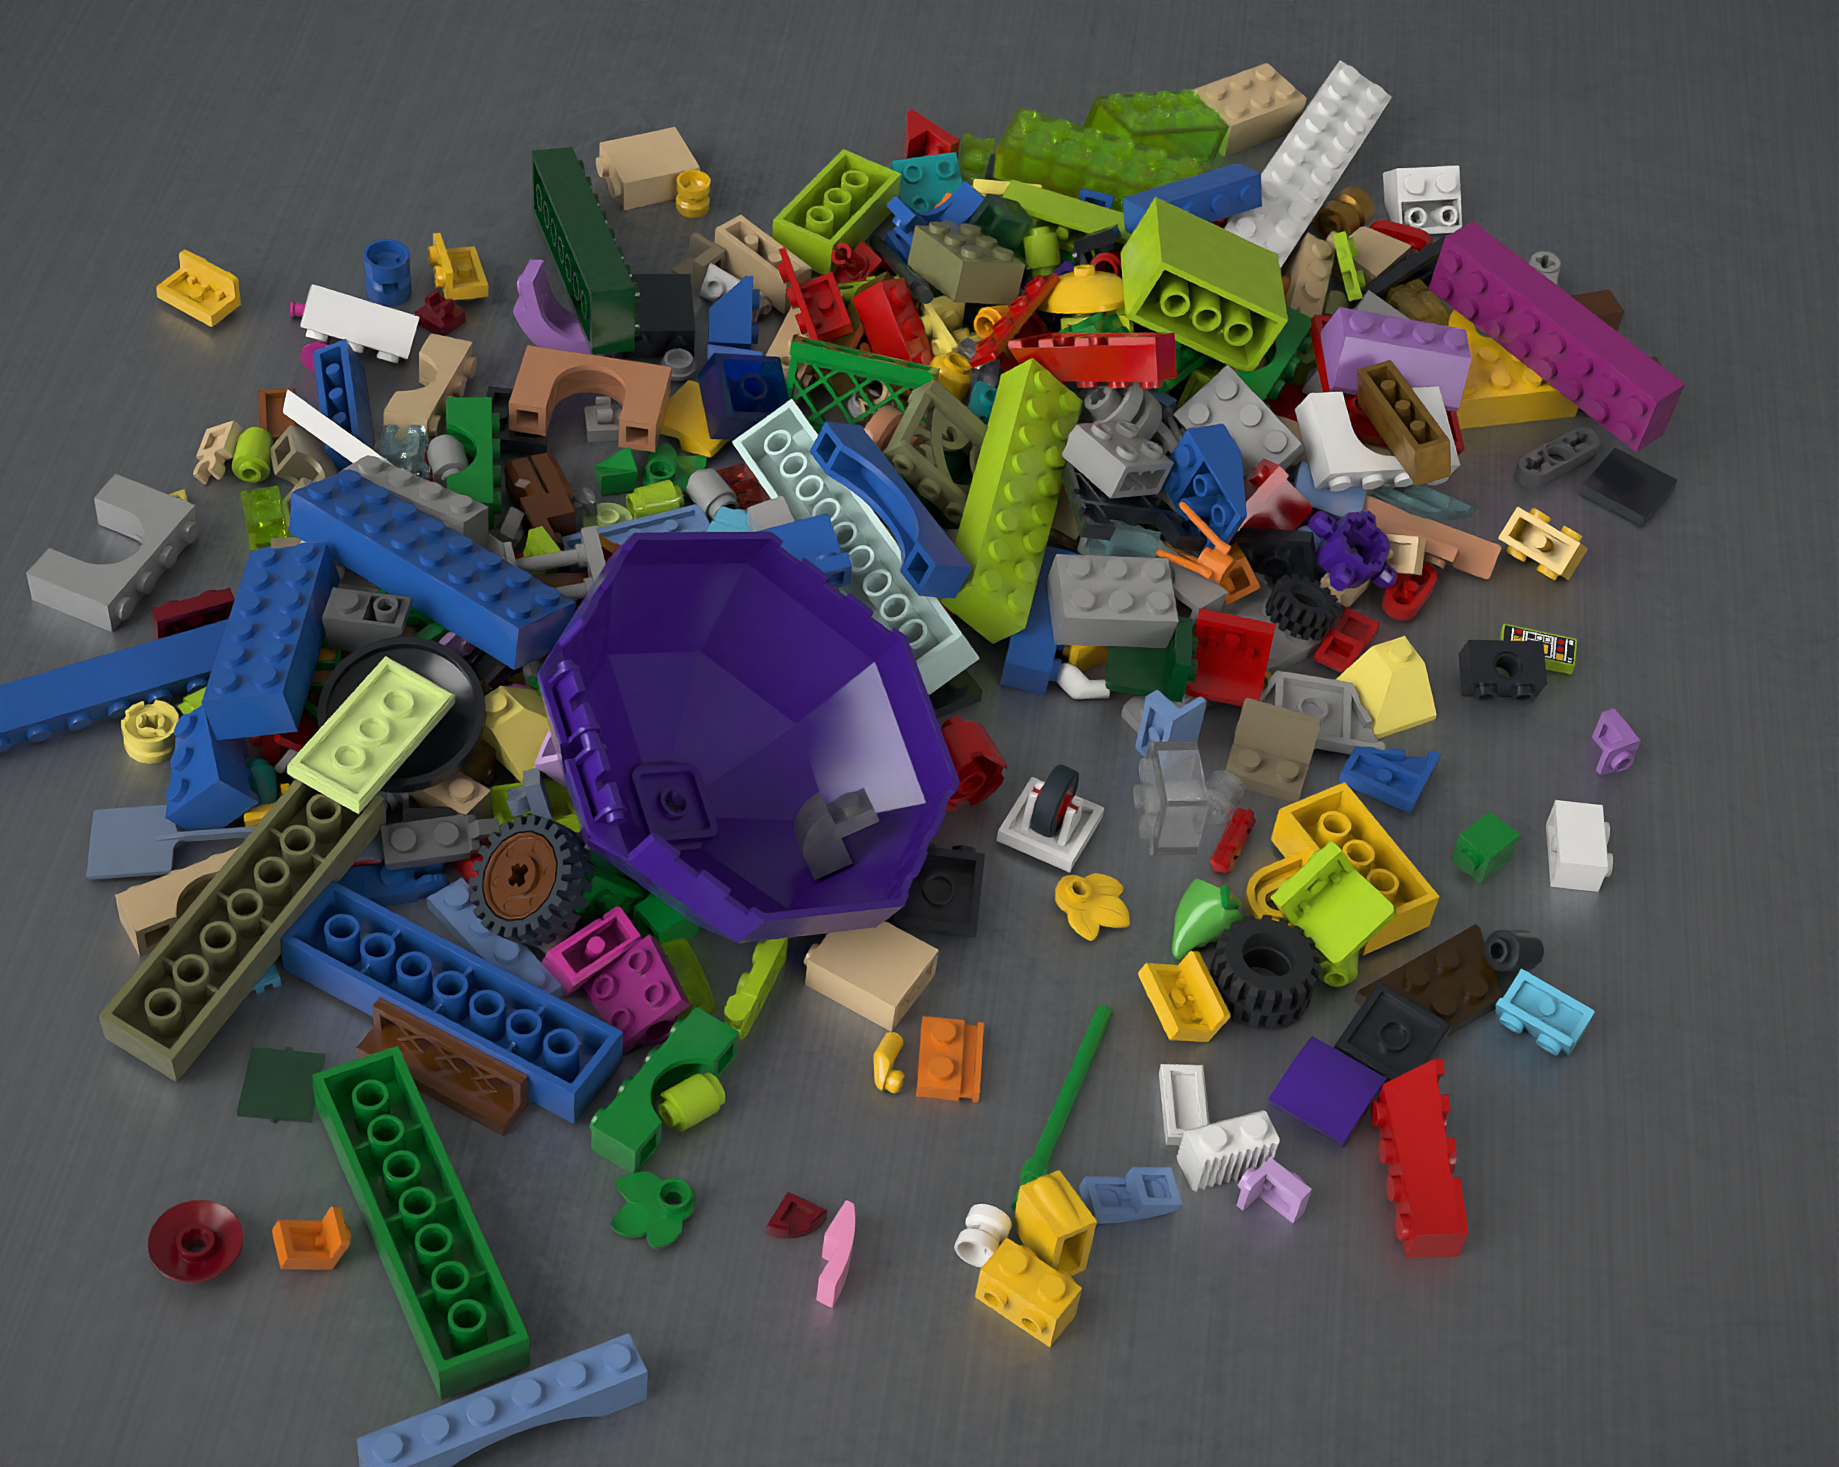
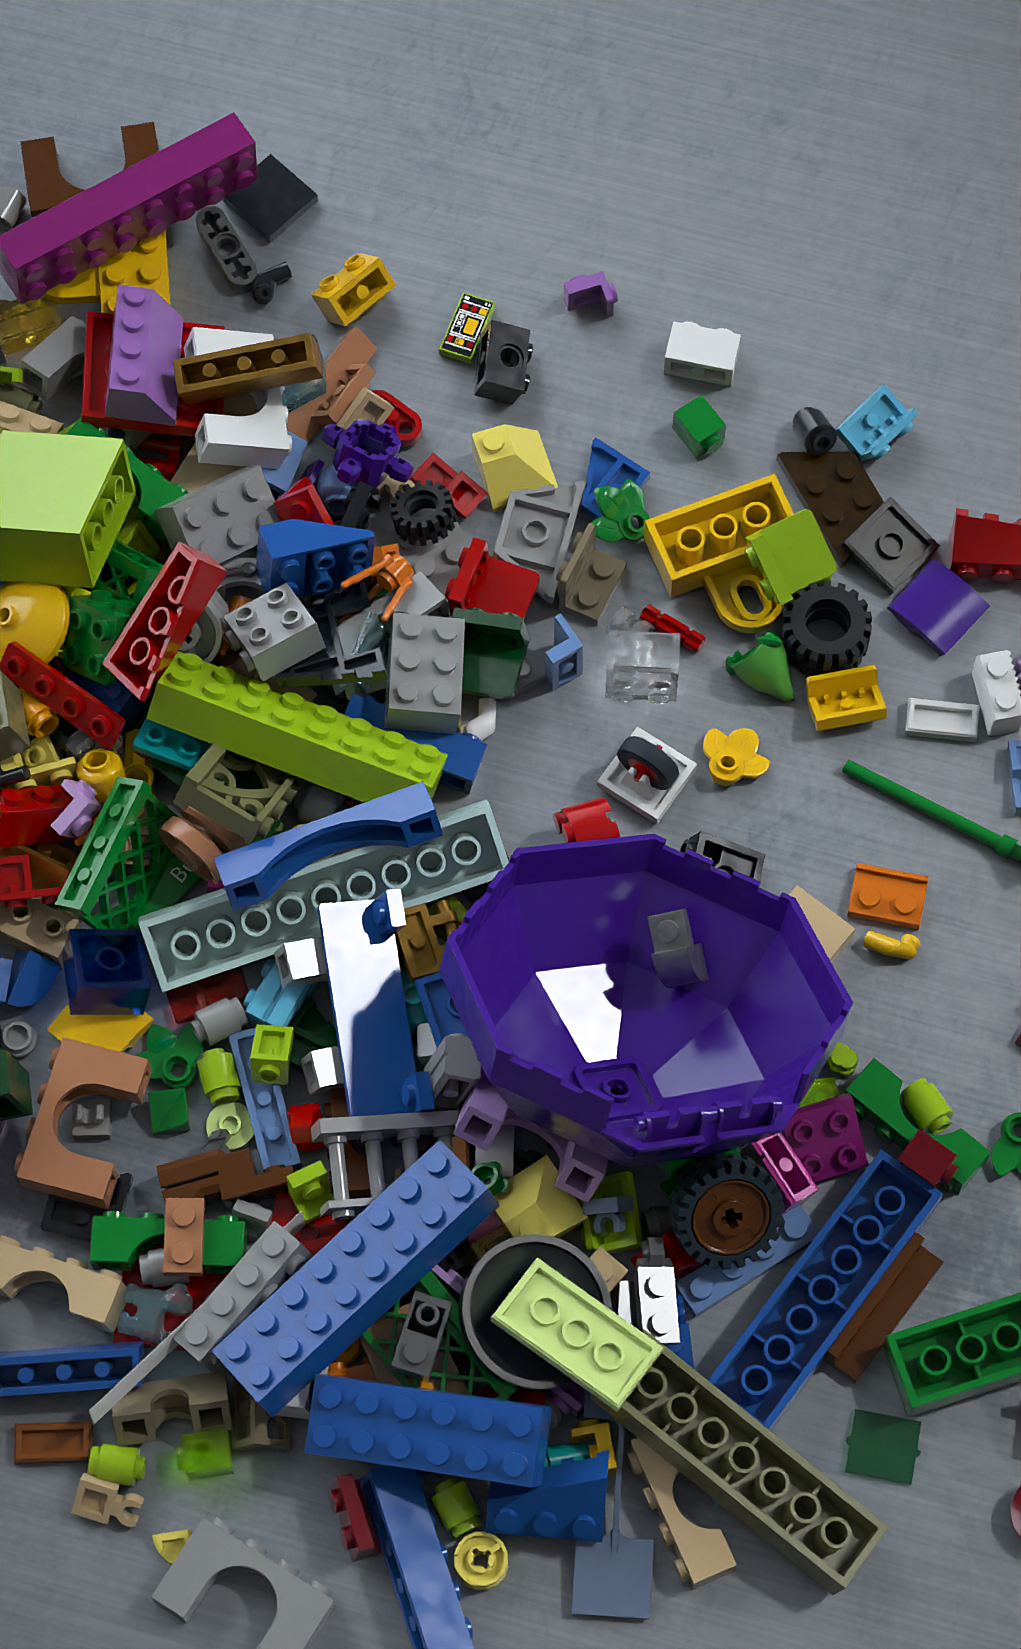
camera: 75 degrees left, 20 degrees up
none -> lavender bracket [50,779,103,838]
none -> nougat plate [163,1198,205,1276]
none -> lime bracket [250,1024,294,1085]
none -> black arm [252,262,292,304]
none -> green plate [591,479,650,543]
none -> dark red brick [898,1128,959,1189]

